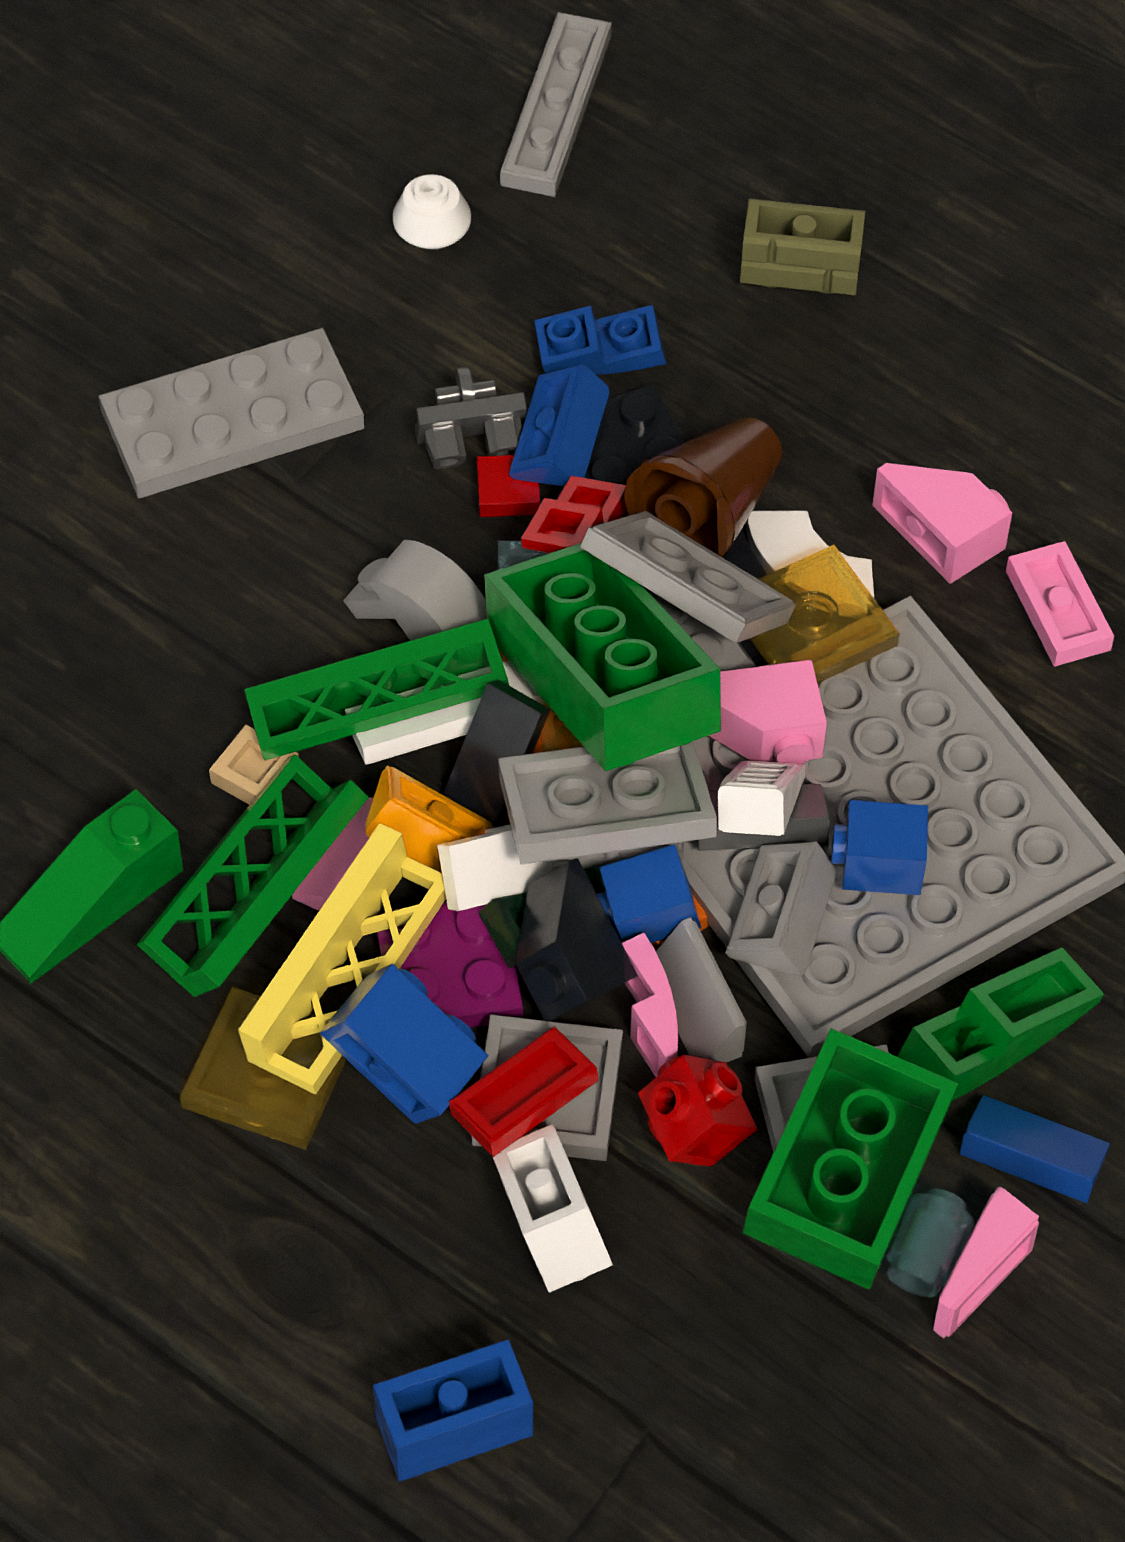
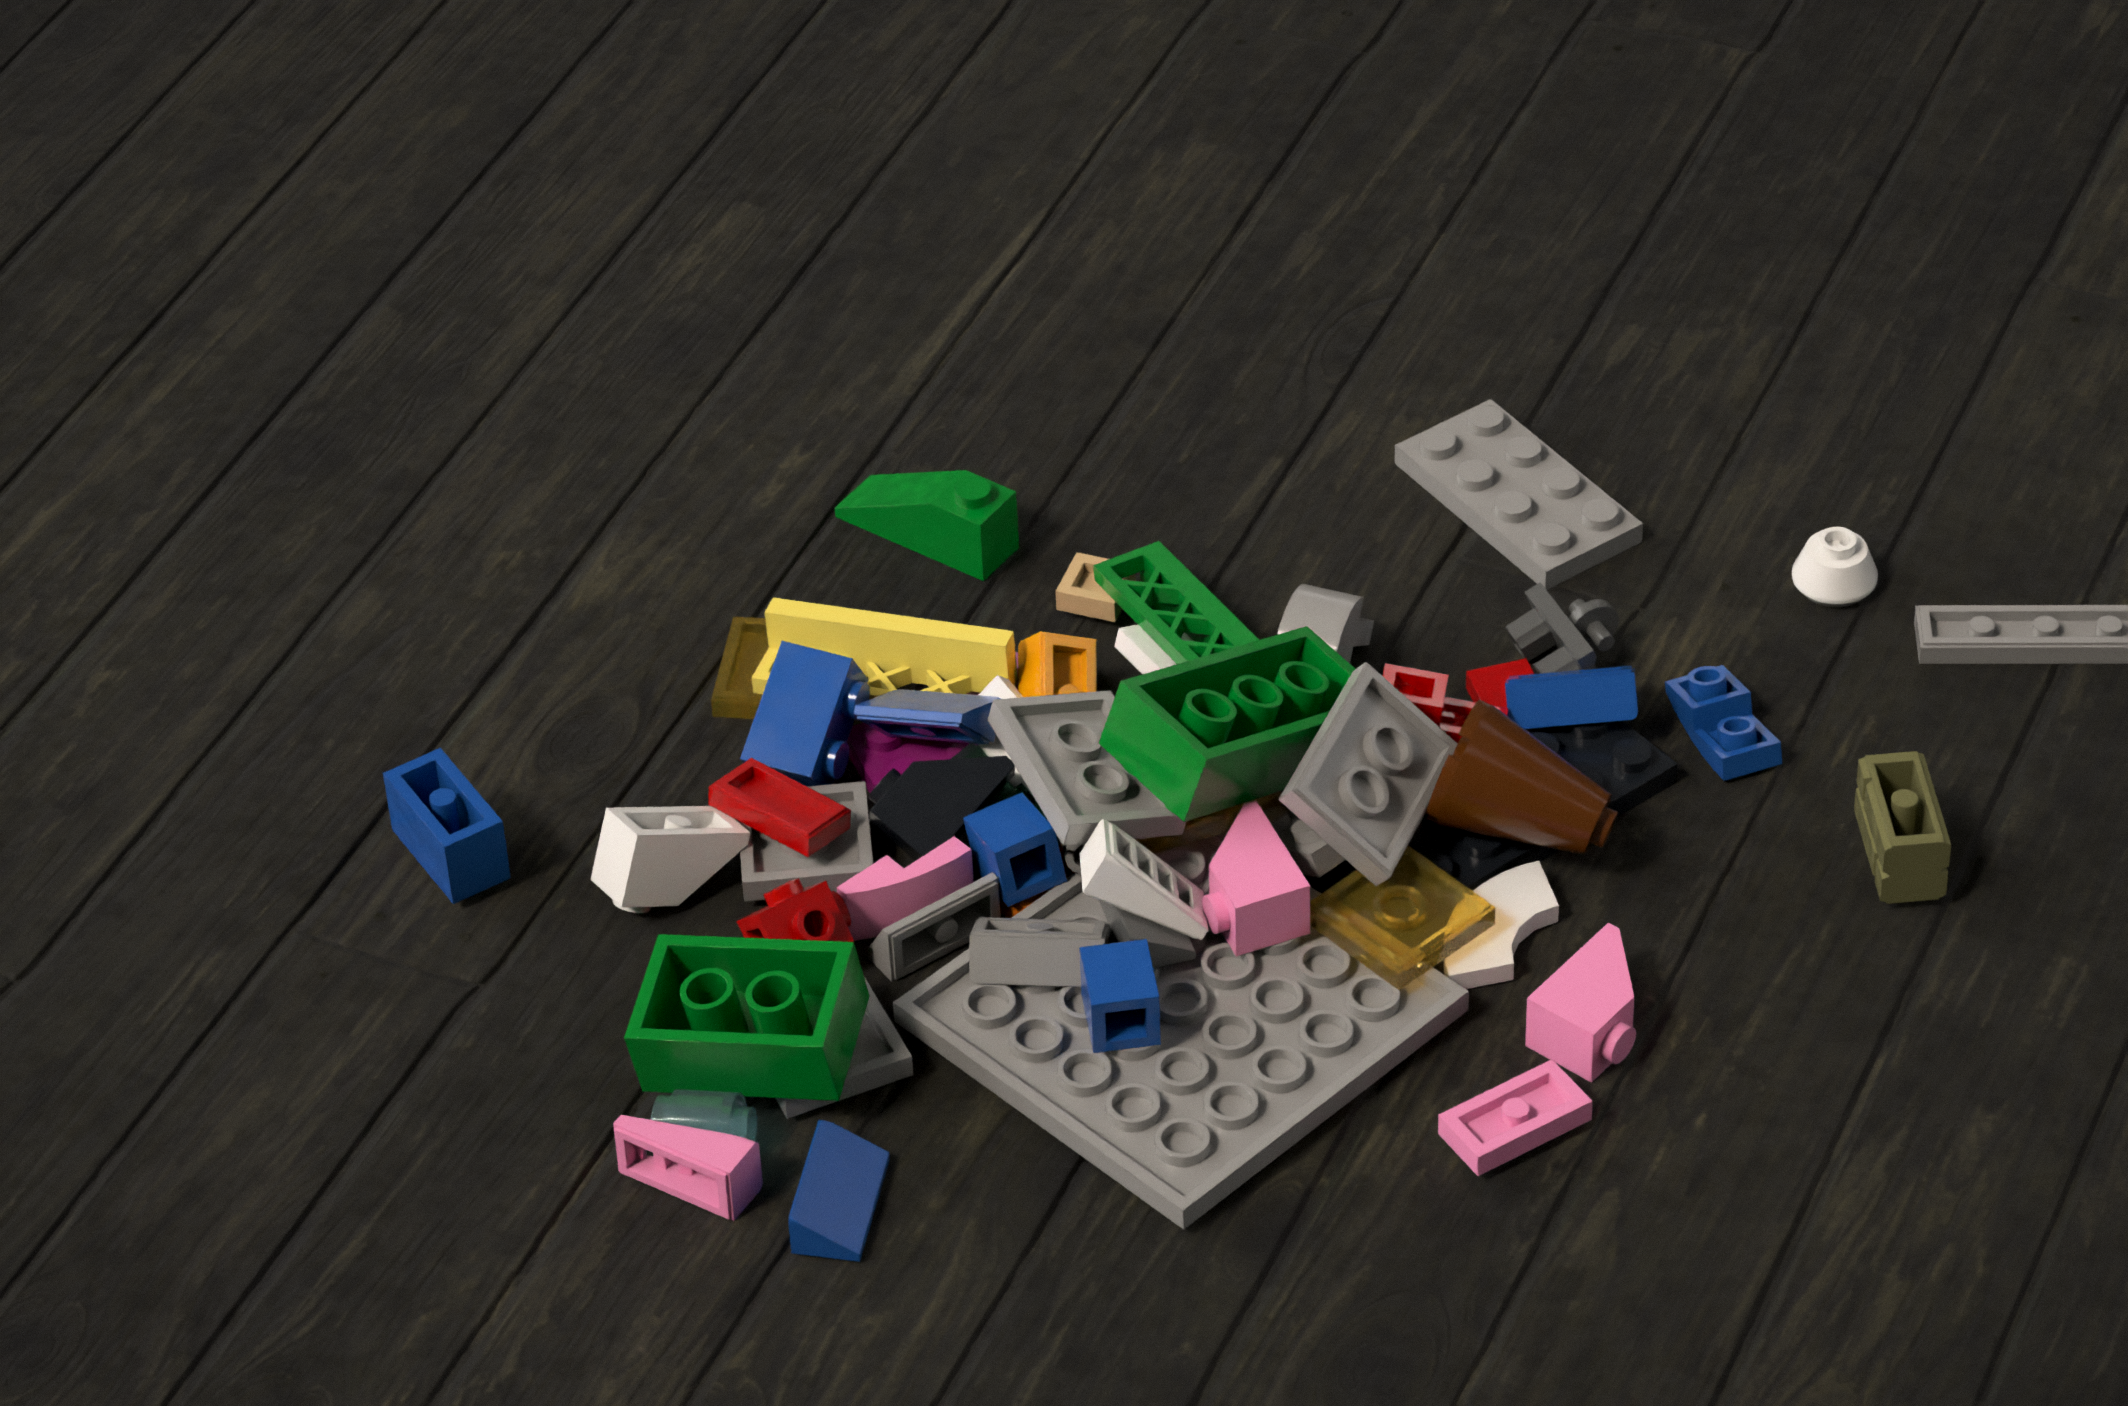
camera: 80 degrees right, 15 degrees down
green fence [137,755,369,997] -> none
green slope [897,947,1104,1101] -> none
none -> blue slope [853,689,1001,745]

